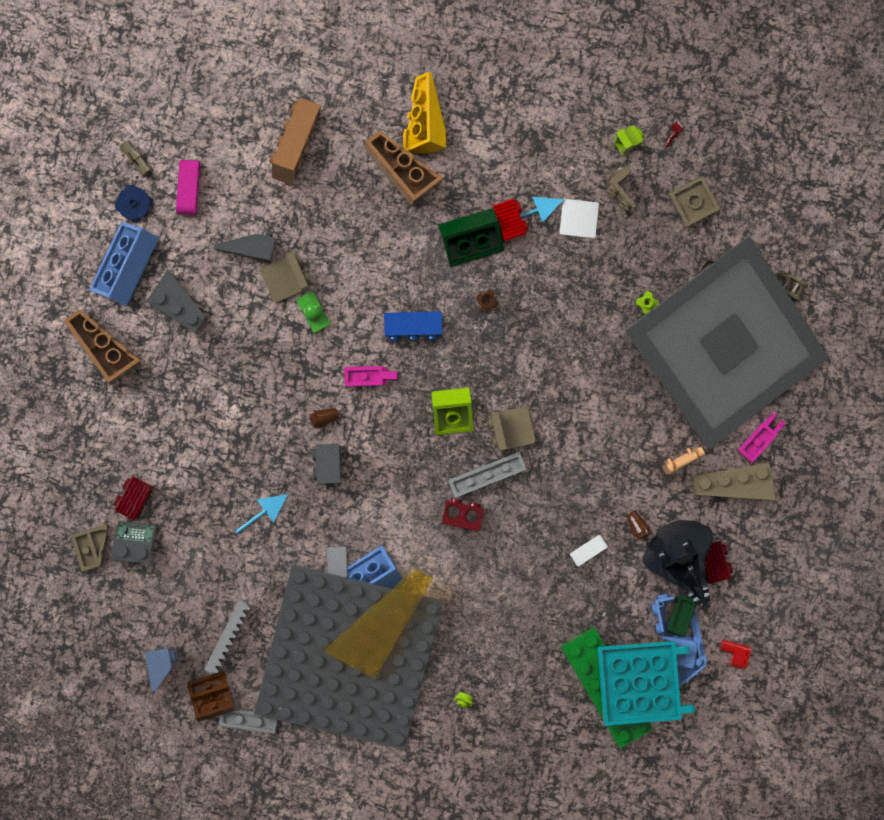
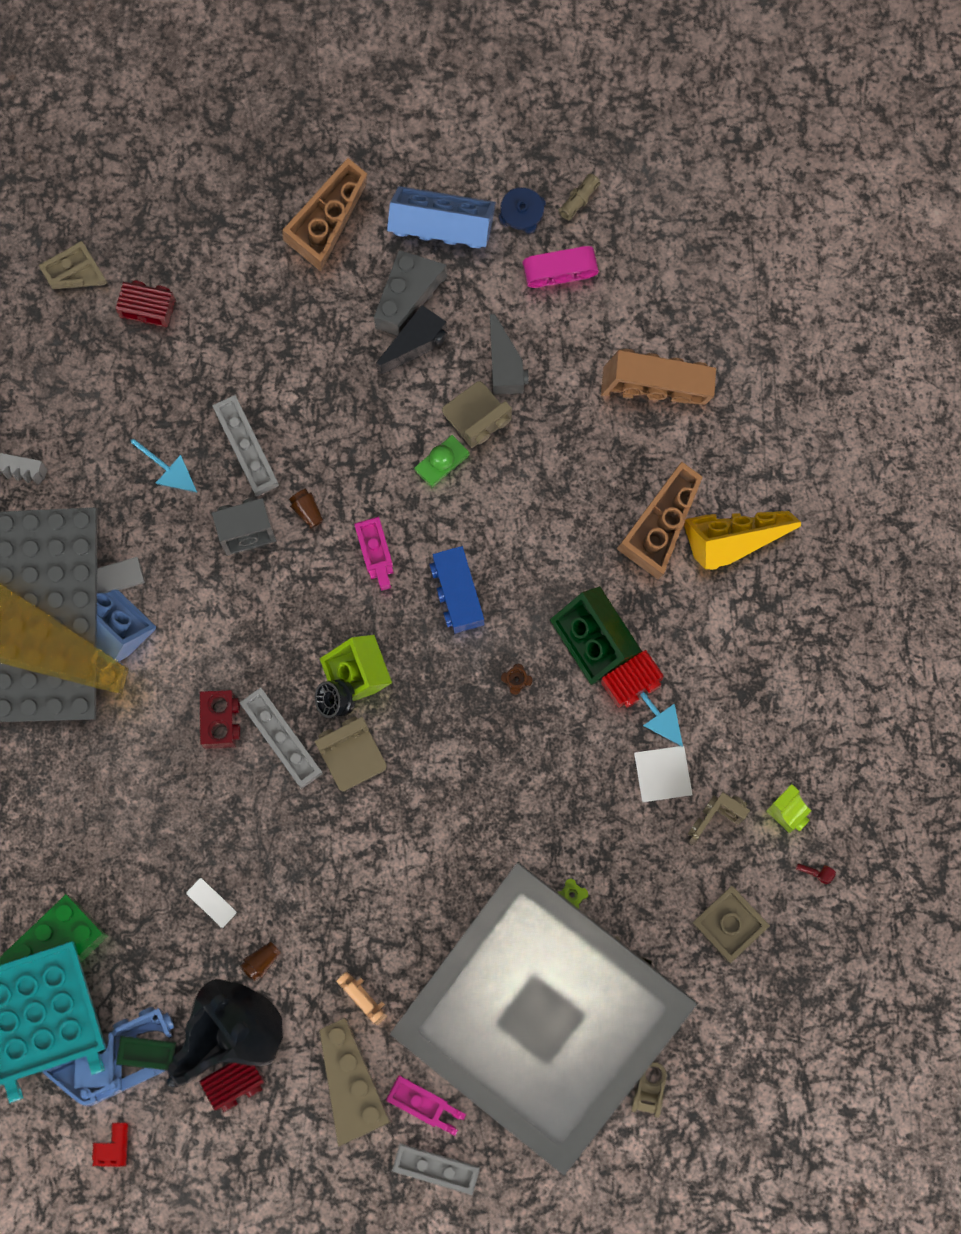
camera: 80 degrees right, 10 degrees down
dark grey slope [111,521,157,564] -> none
none -> light grey gear [212,395,279,496]
none -> black wheel [315,679,356,718]
none -> black slope [376,305,448,375]
none -> light grey tile [392,1143,480,1195]

